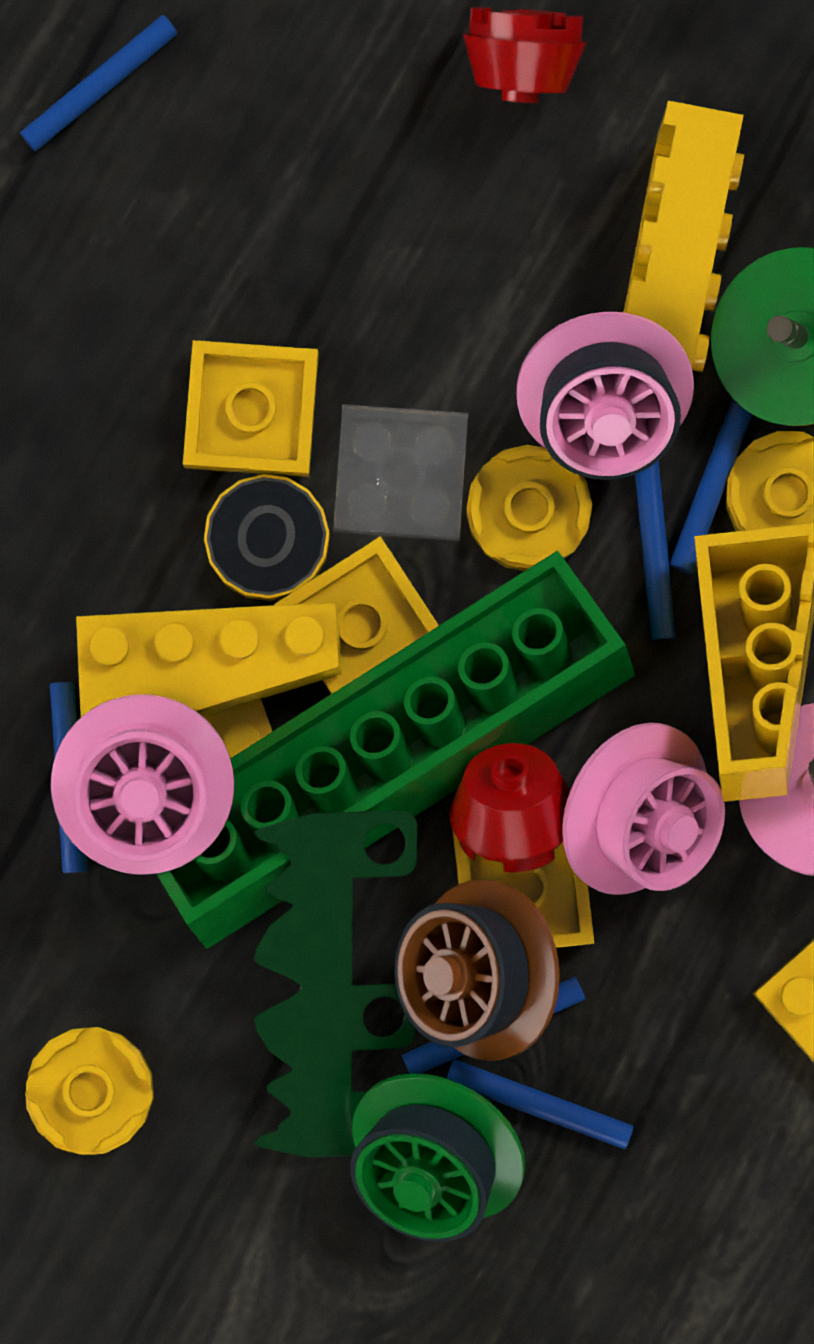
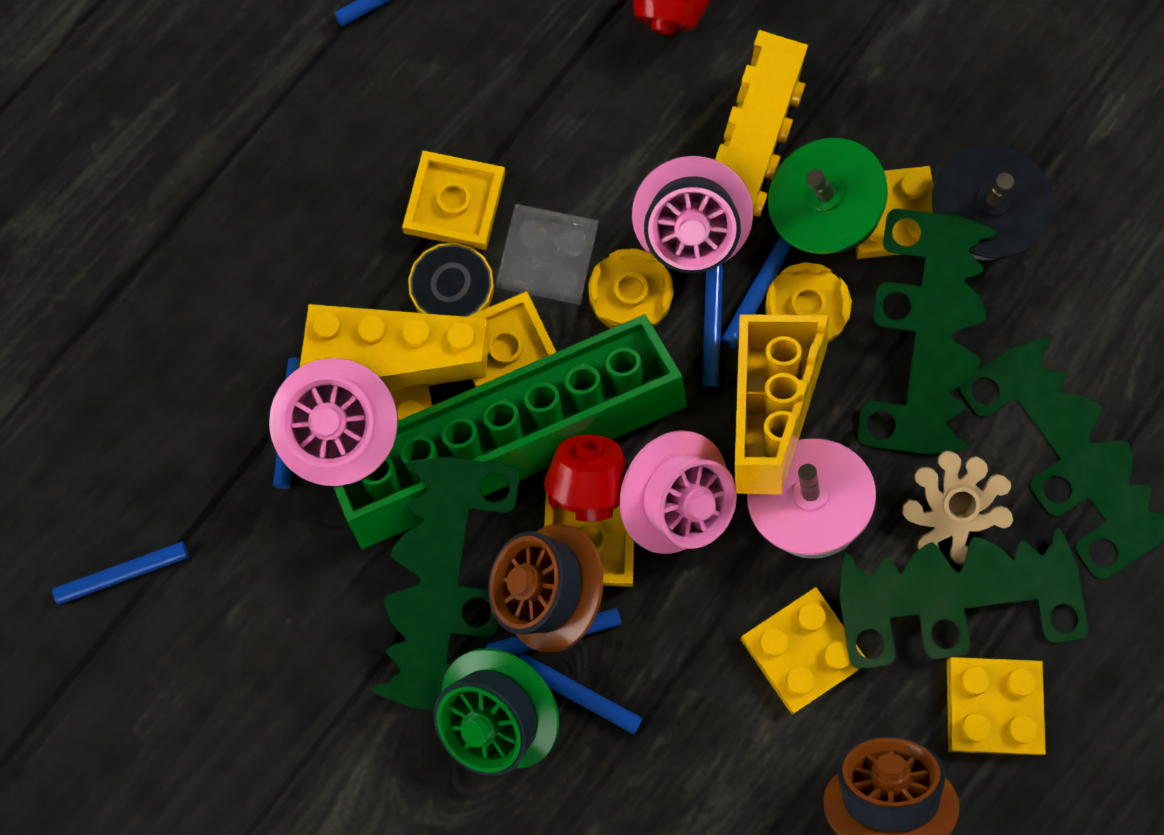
camera: 10 degrees right, 10 degrees down
yellow tile [25,1027,154,1155] -> none

